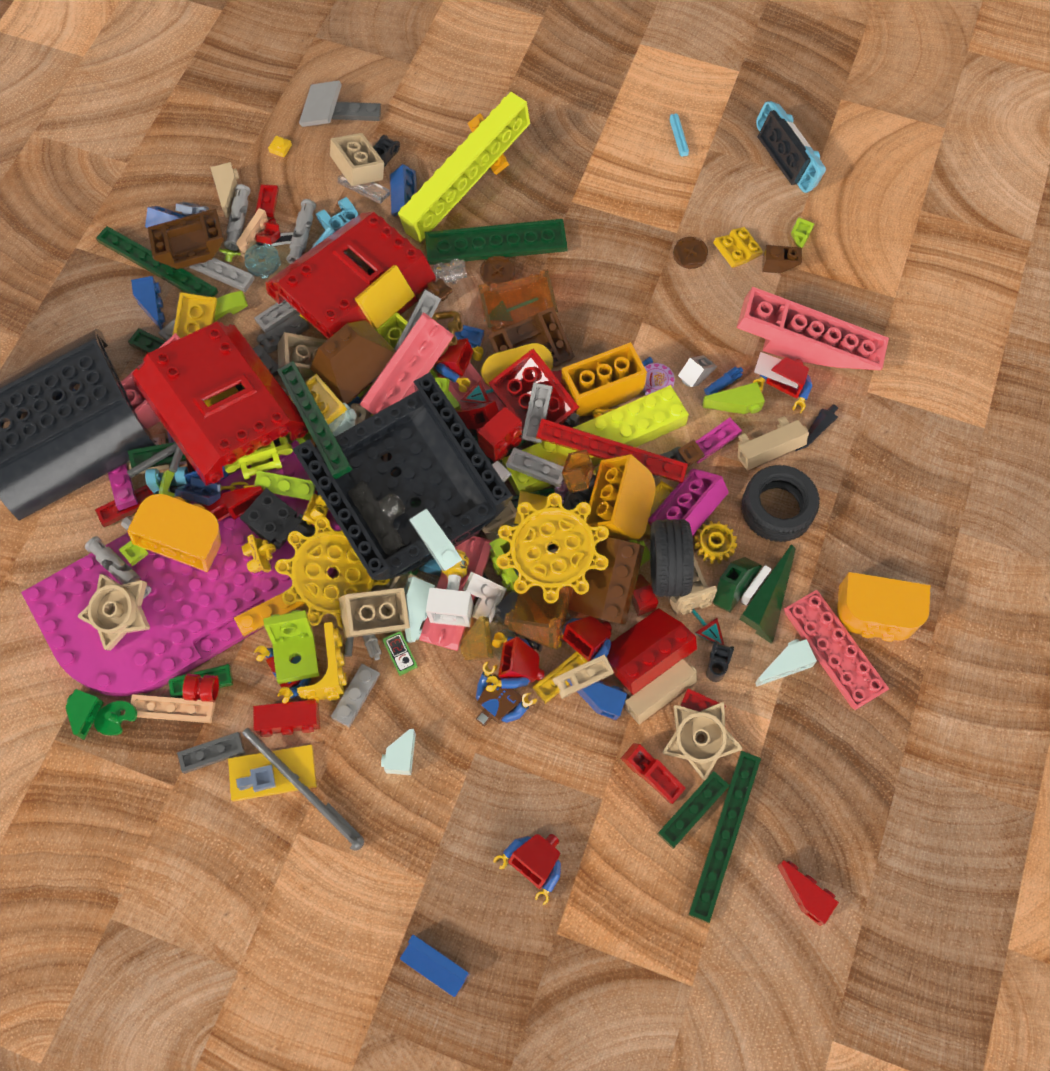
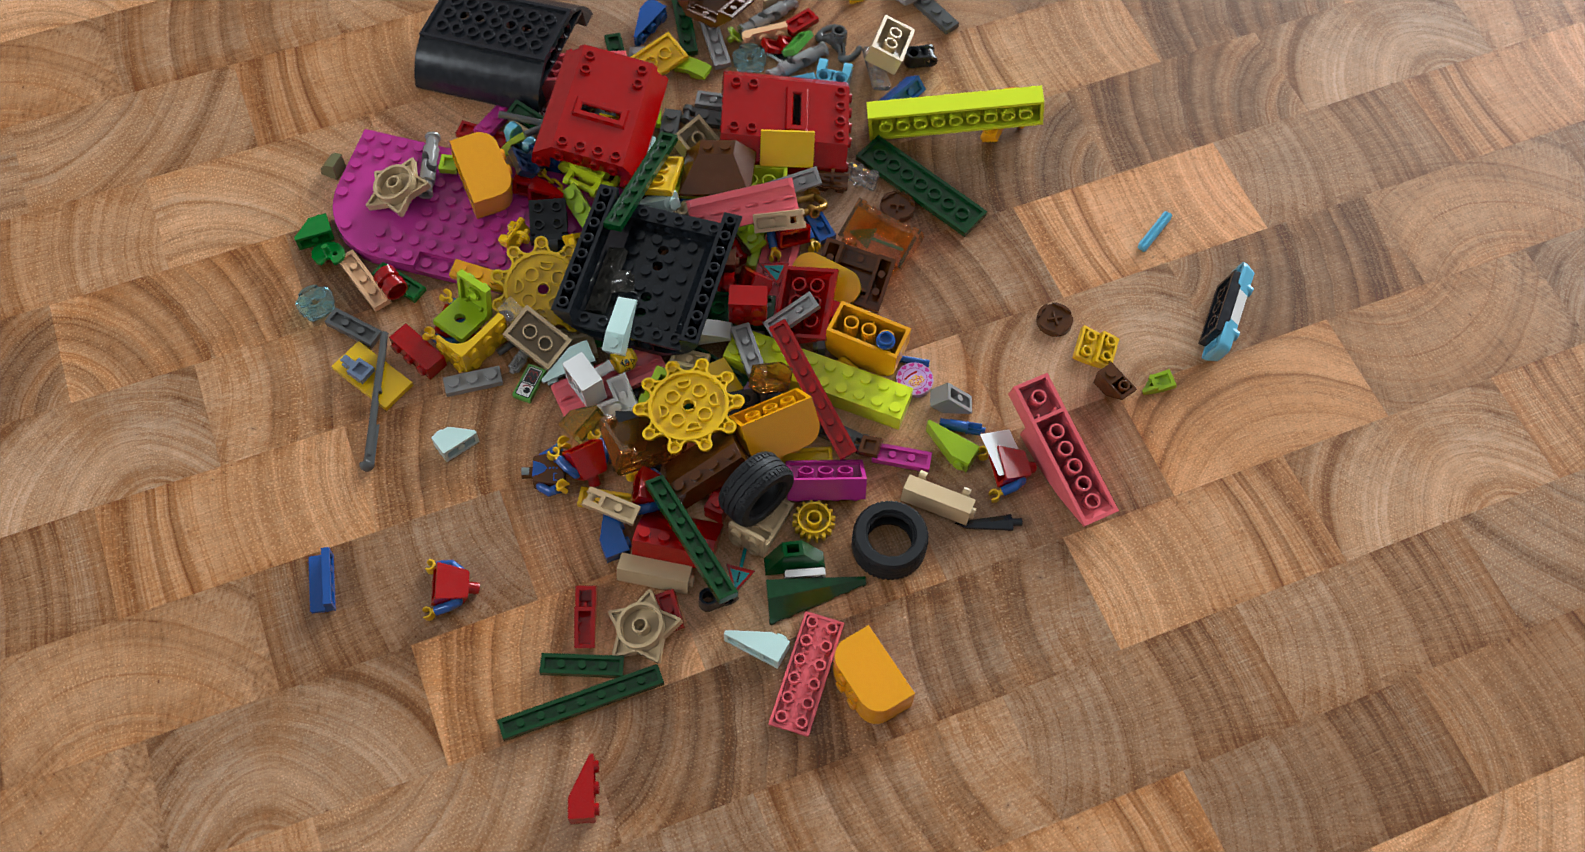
camera: 45 degrees right, 5 degrees down
none -> clear light blue plate [296,285,335,322]
none -> olive brick [321,153,346,180]
none -> clear plate [497,296,523,324]
none -> dark green plate [645,474,738,604]
none -> tan plate [753,209,806,233]
none -> bright green tile [782,31,814,57]
none -> dark grey piece [815,24,862,63]
none -> blue plate [876,331,895,350]

